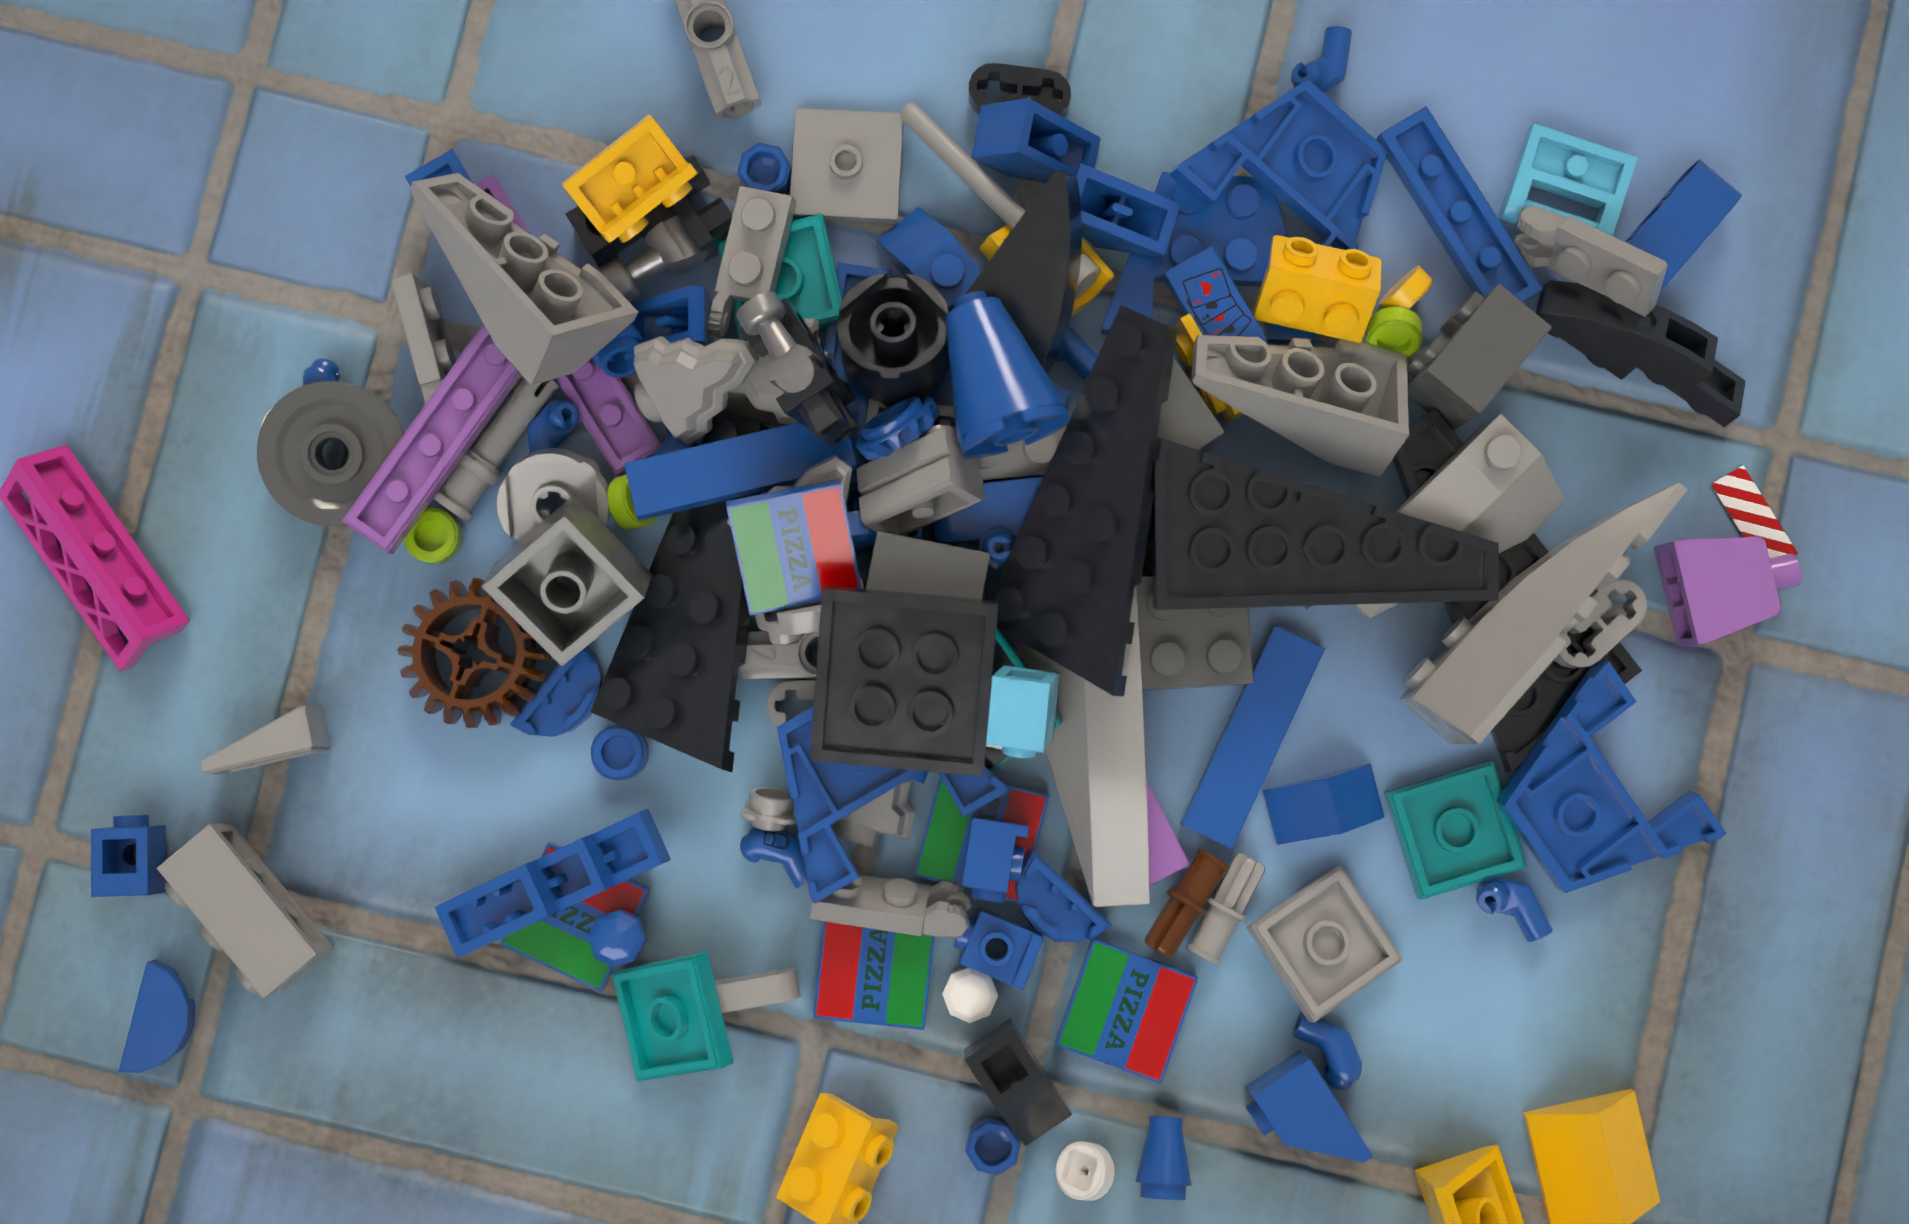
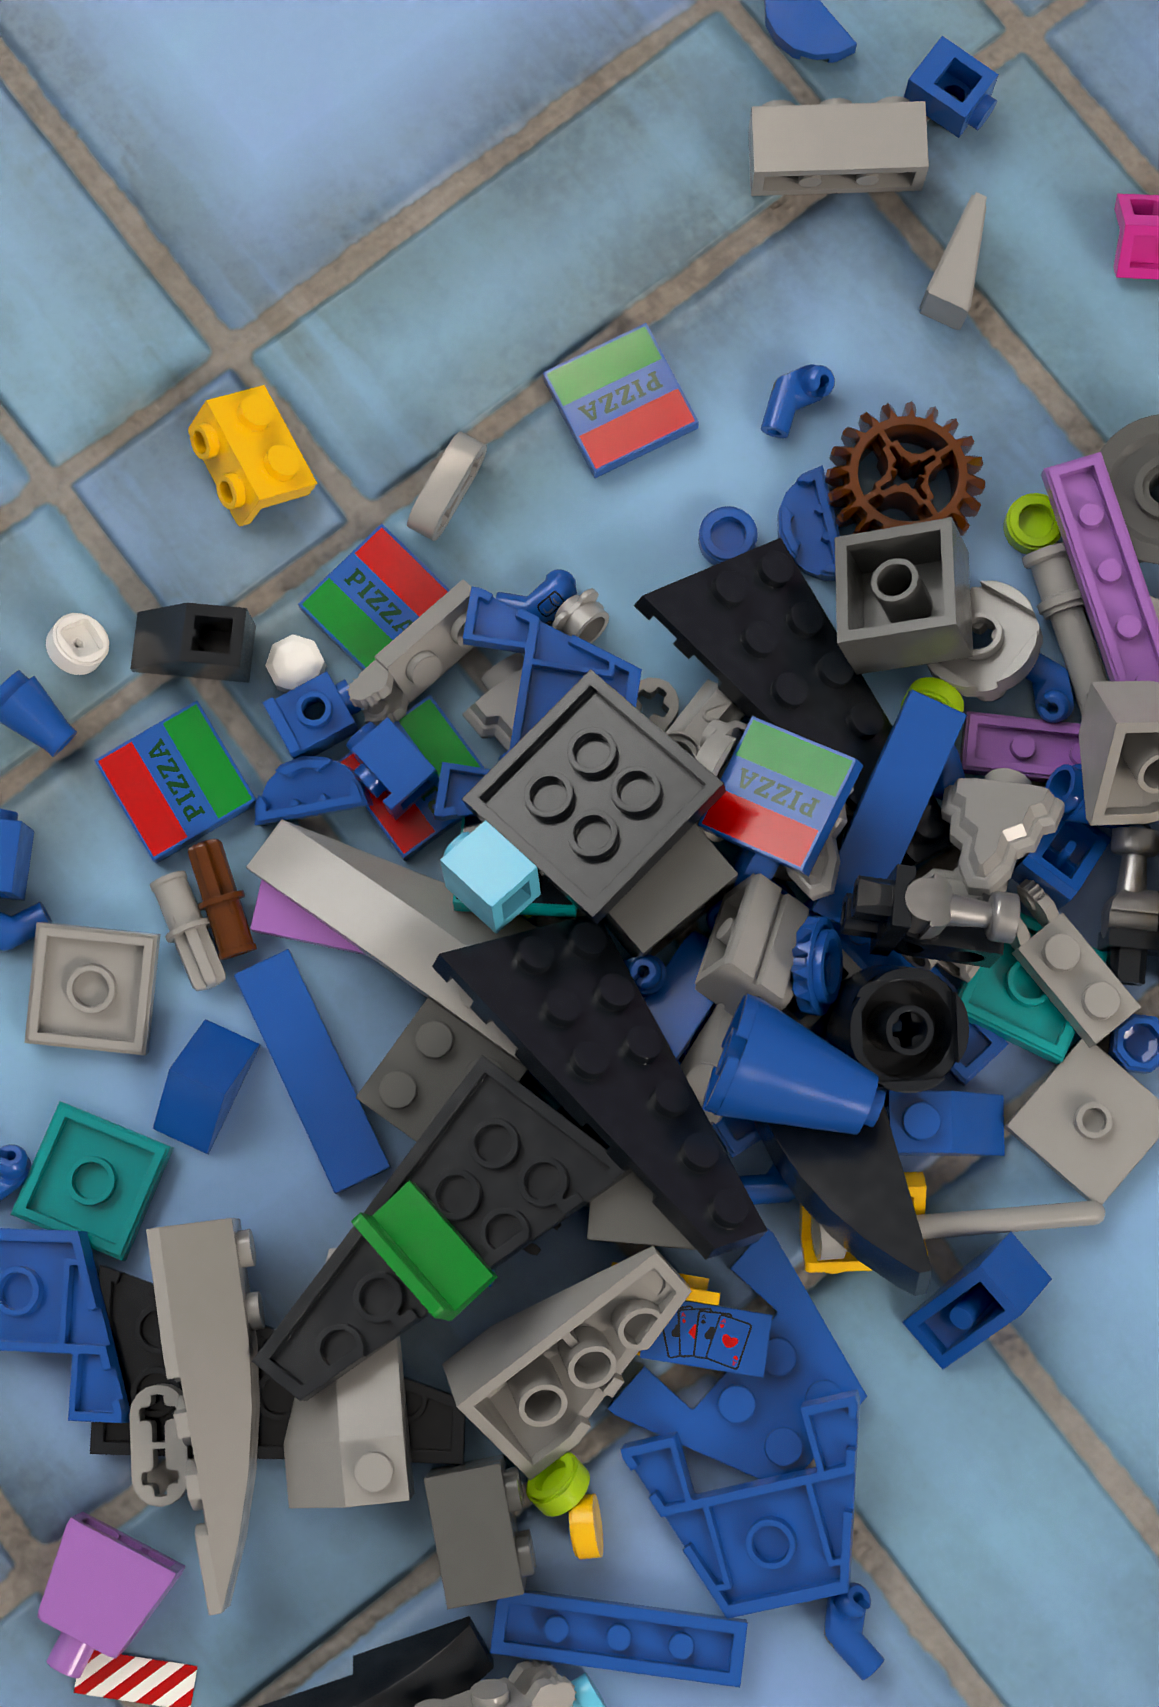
camera: 130 degrees right, 5 degrees down
blue slope [435,809,671,958] -> none
blue tile [588,909,648,967] -> none
teal tile [611,951,734,1082] -> none
blue tile [965,1115,1021,1175] -> none
black beam [968,63,1071,117] -> none
blue slope [1074,163,1181,257] -> none
yellow bracket [1253,235,1382,343] -> none
none -> green panel [351,1181,498,1321]
none -> blue arm [761,364,835,438]

